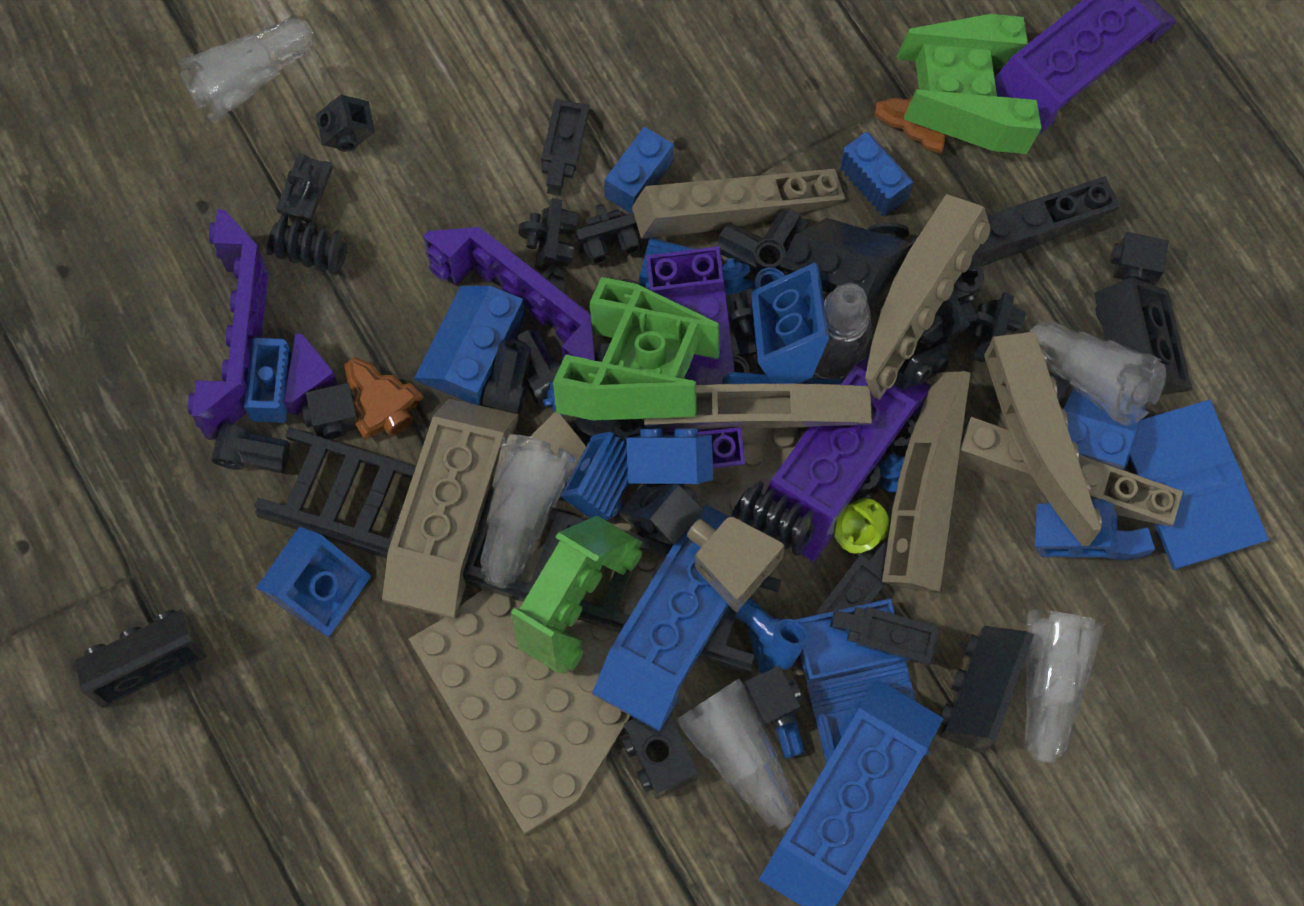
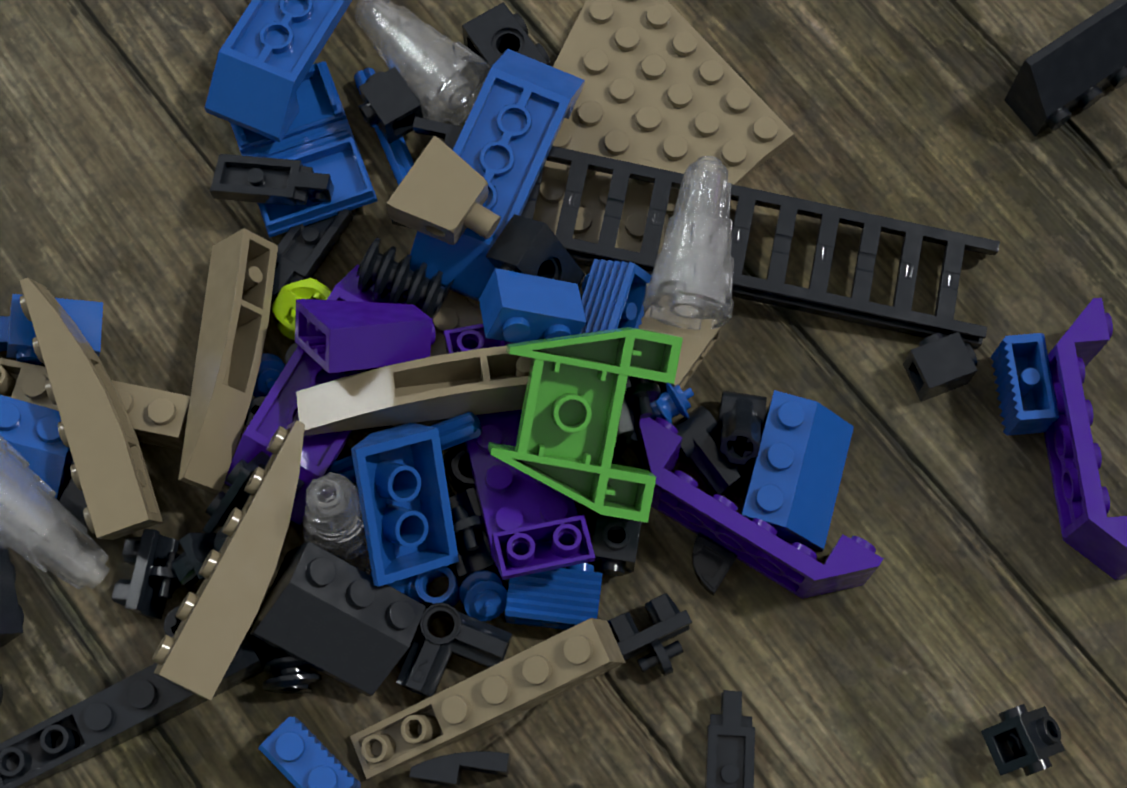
camera: 175 degrees right, 0 degrees up
black piece [211,424,290,474] -> none
blue slope [256,527,371,637] -> none
black piece [266,213,347,275] -> none
black hips [276,153,333,222] -> none
dark purple slope [284,334,338,415] -> none
dark orange rock [344,357,424,440] -> none
dark tan slope [382,399,519,619] -> none
bright green wedge [511,516,643,674] -> none
black hips [518,198,578,271] -> none
blue brick [604,126,674,214] -> none
blue pin [736,598,809,669] -> none
black slope [940,626,1034,754] -> none
clear cone [1025,610,1104,764] -> none
none -> dark purple slope [295,299,436,373]
none -> black slope [409,751,511,788]

